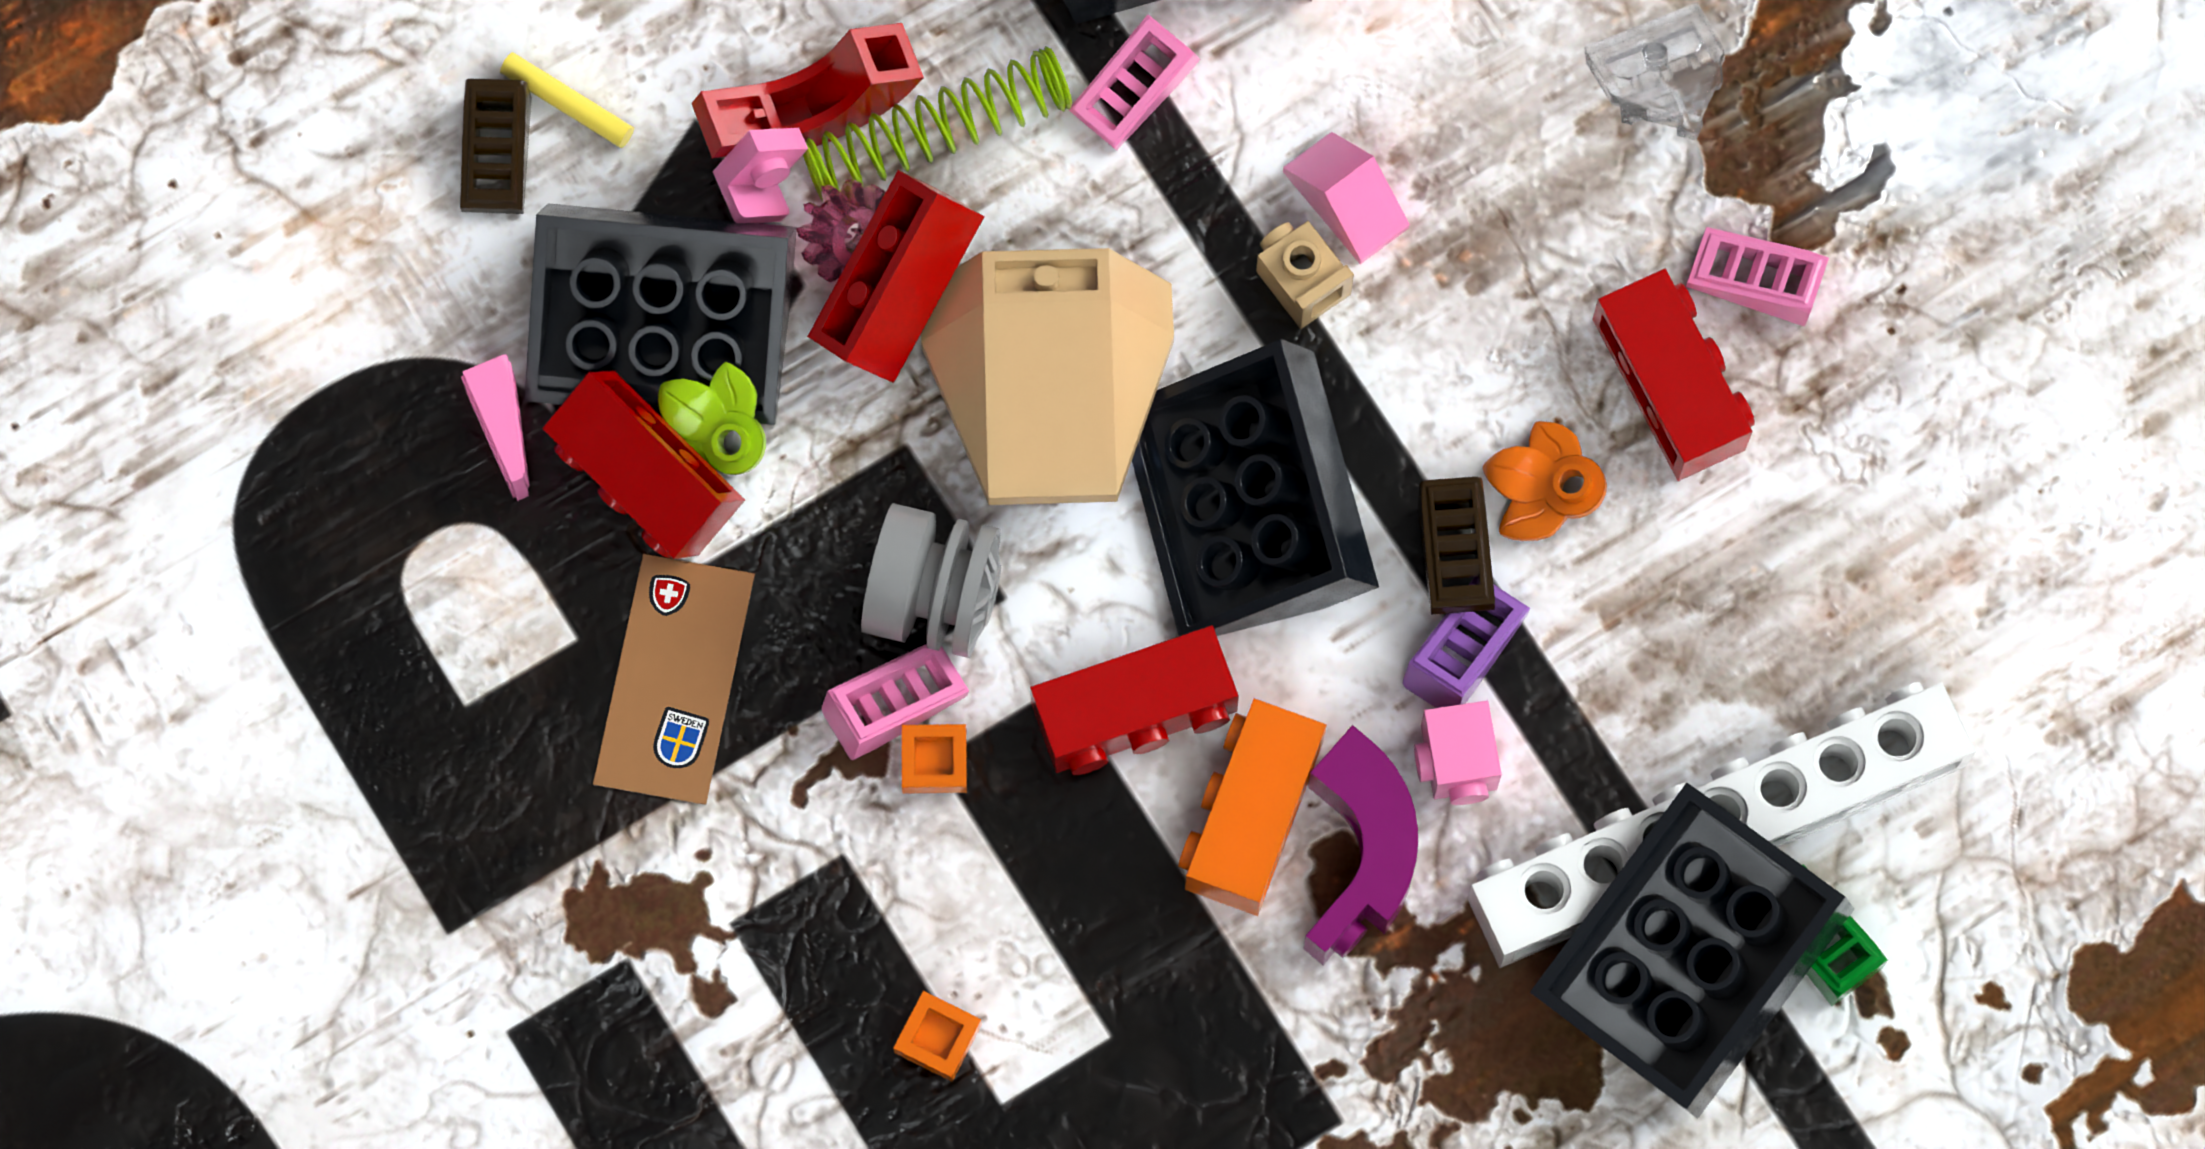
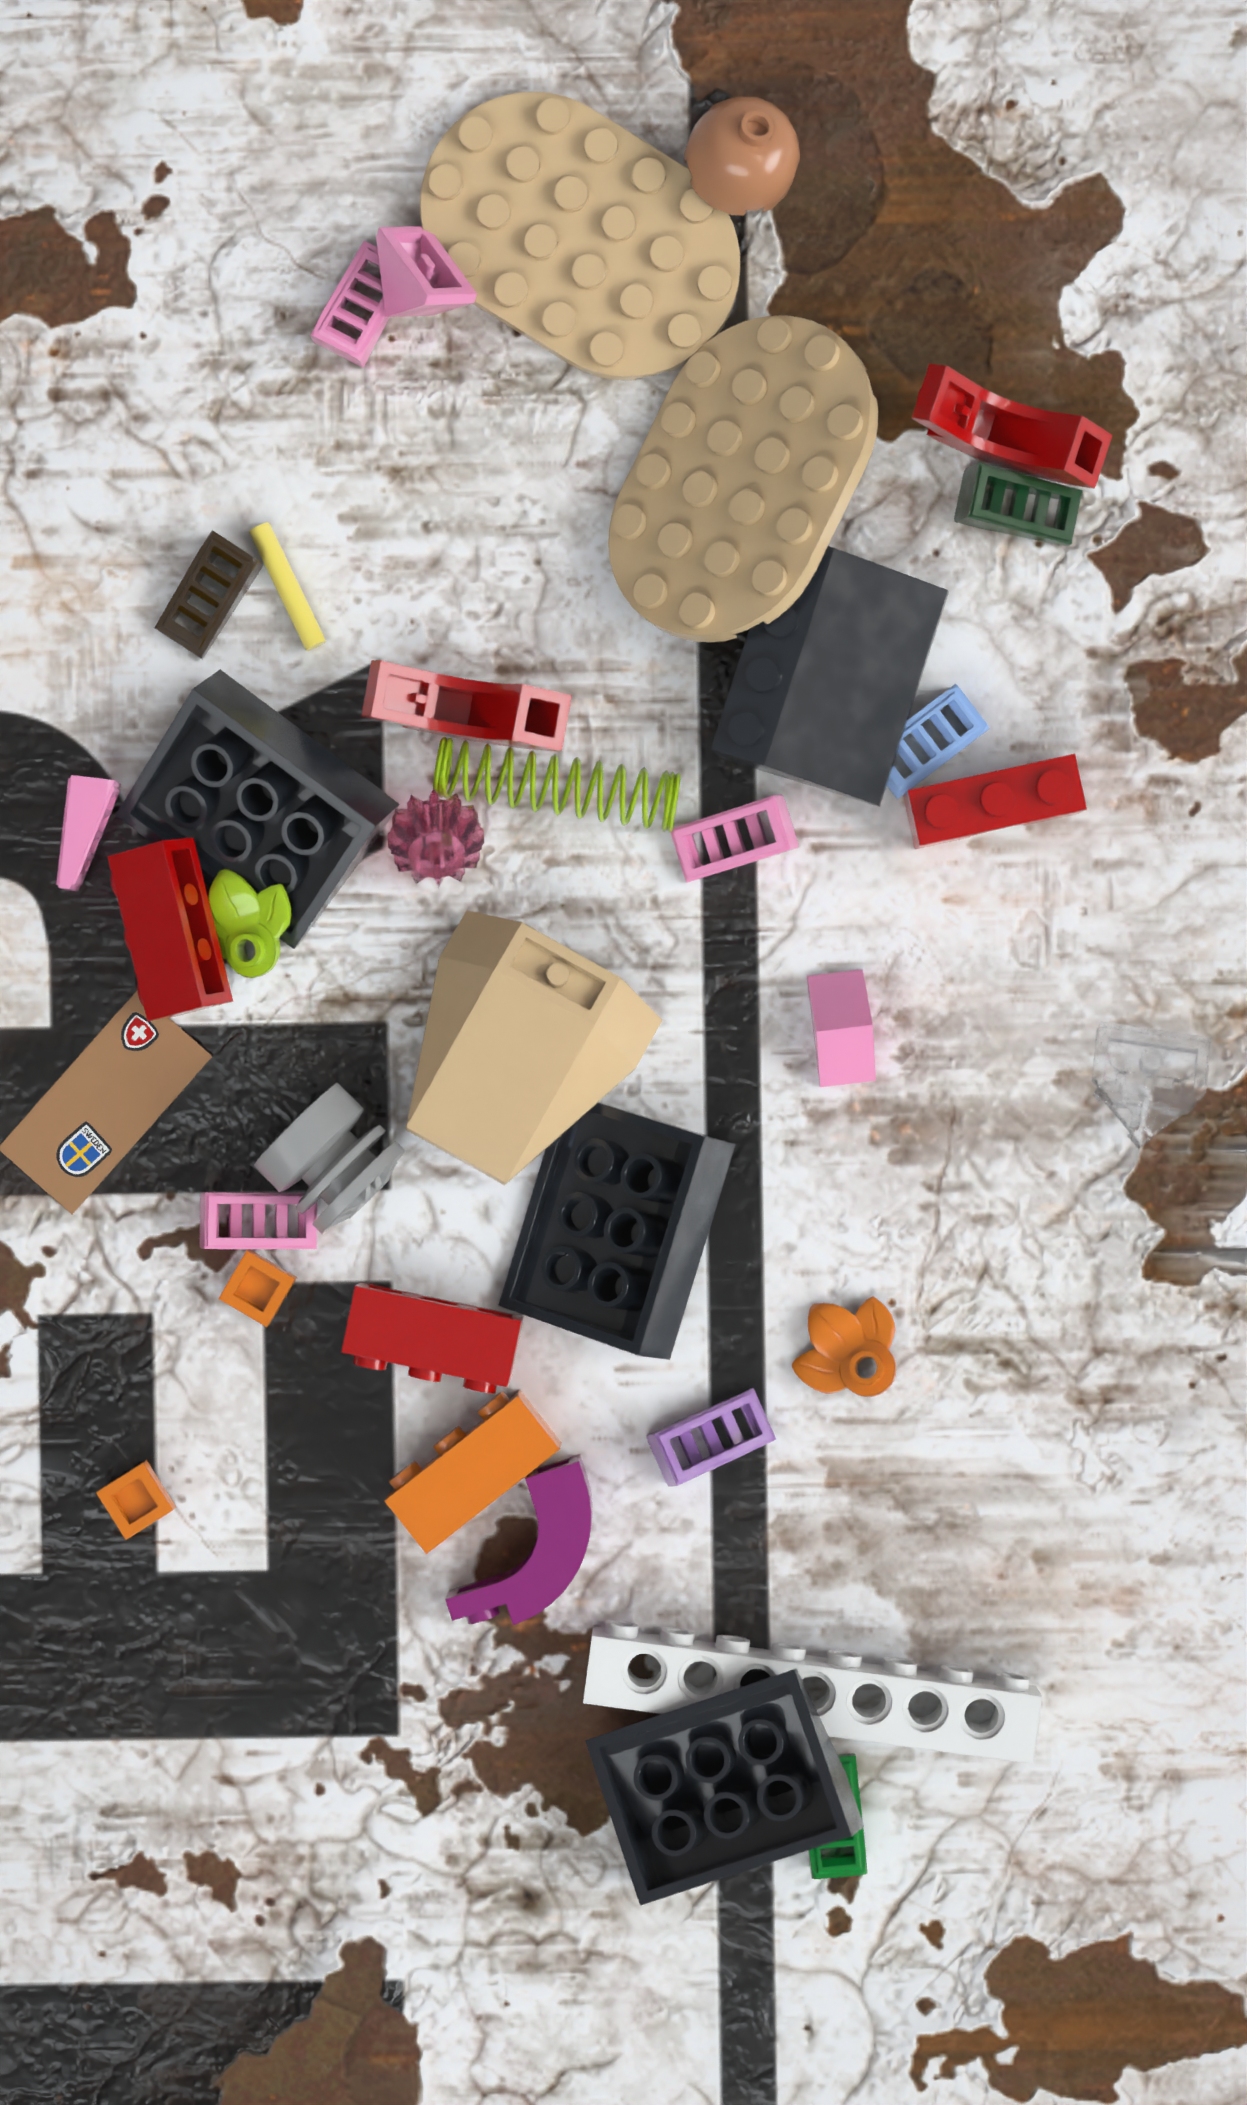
camera: 25 degrees right, 15 degrees up
bright pink bracket [713,128,808,223] -> none
red brick [807,170,985,383] -> none
tan brick [1256,220,1354,329] -> none
bright pink brick [1414,700,1502,805] -> none
dark brown slope [1418,477,1495,615] -> none
red brick [1592,268,1755,481] -> none
bright pink slope [1686,227,1829,327] -> none

